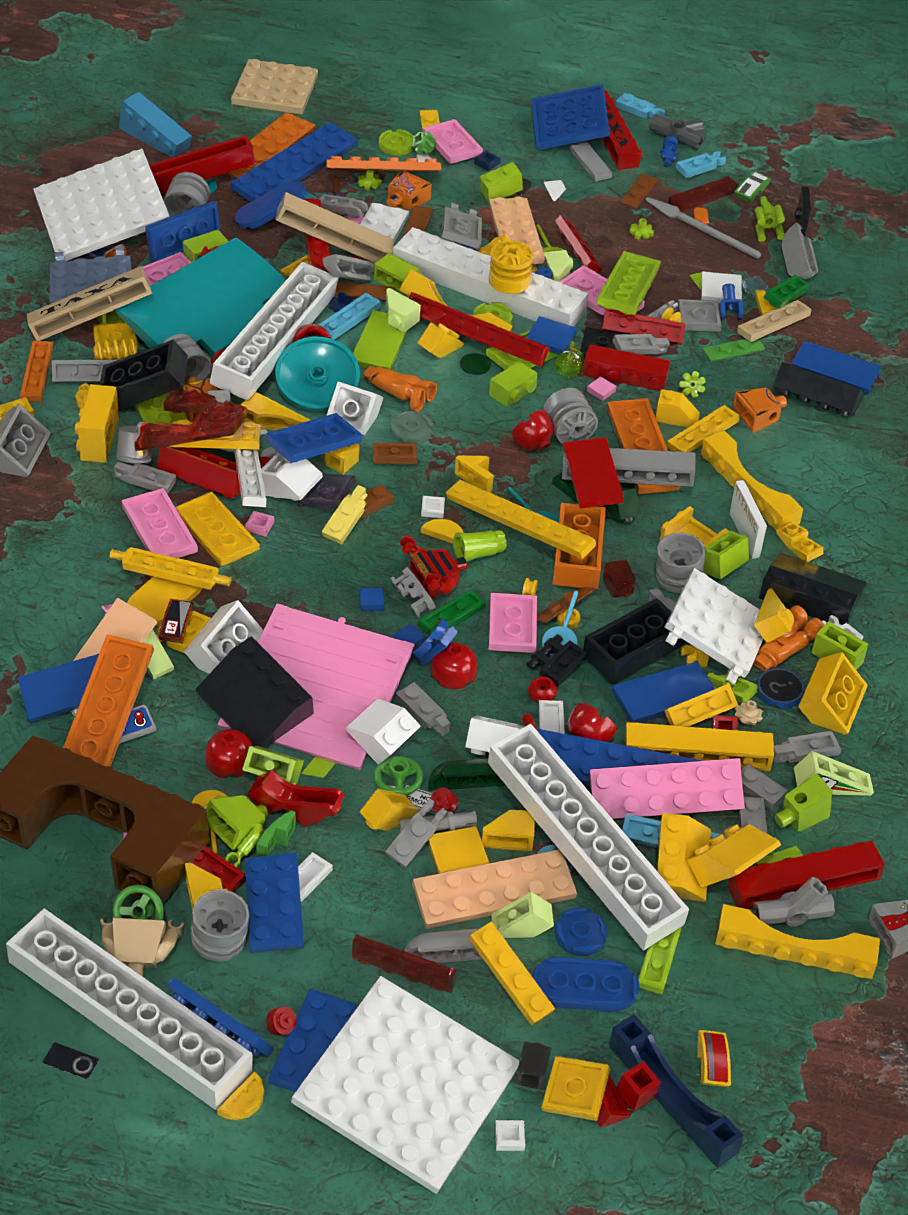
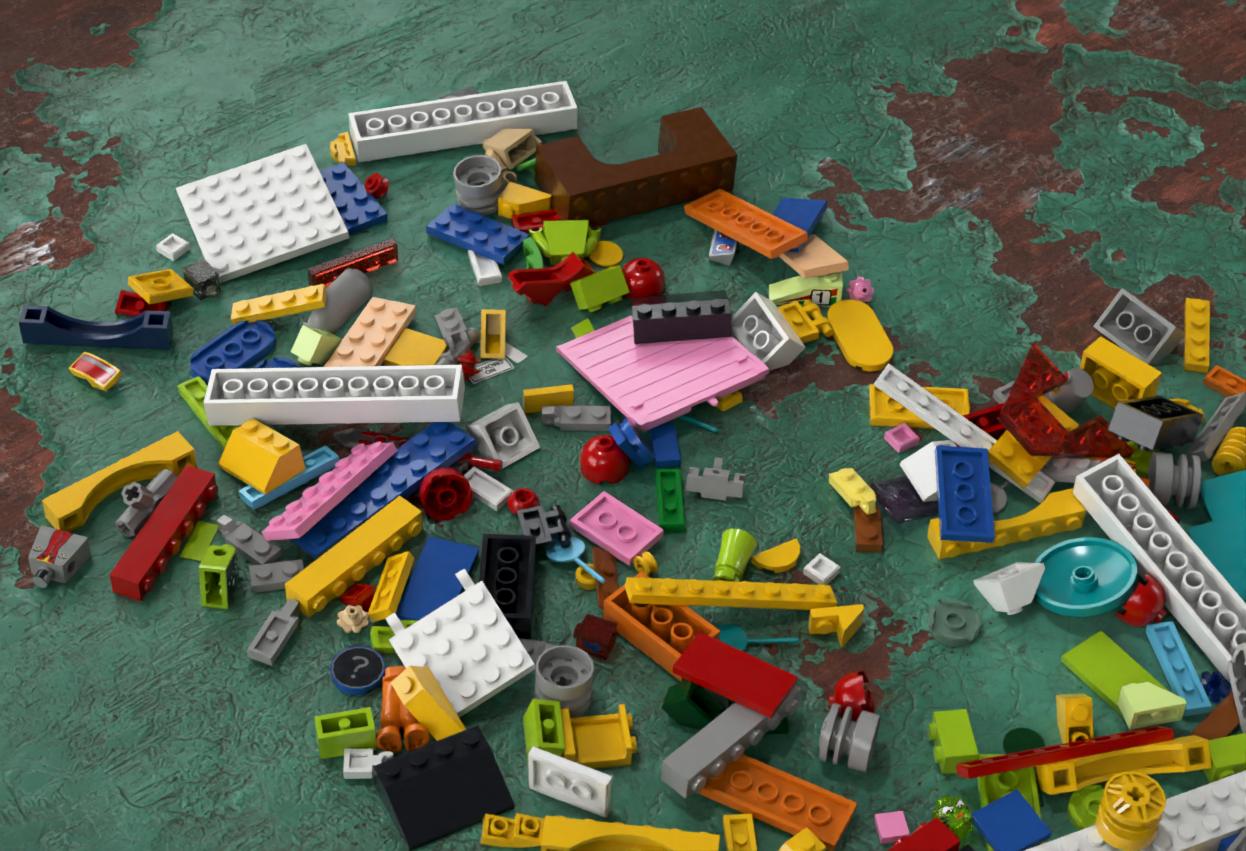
camera: 130 degrees right, 0 degrees up
yellow plate [110,547,232,590] -> none
bright pink plate [121,488,198,558] -> none
slope [158,598,194,644] -> none
blue plate [167,977,274,1058] -> none
white slope [345,699,421,764] -> none
blue tile [359,588,384,611] -> none
orange piece [363,366,437,413] -> none
dark orange plate [373,443,417,464] -> none
bright green piece [374,756,424,795] -> none
torso [400,535,467,598] -> none
dark green brick [428,758,506,791] -> none
red brick [616,1061,661,1112] -> none
yellow slope [687,824,781,888] -> none
yellowish green slope [794,751,874,796] -> none
yellow slope [798,652,868,735] -> none
none -> yellow tile [523,384,574,413]

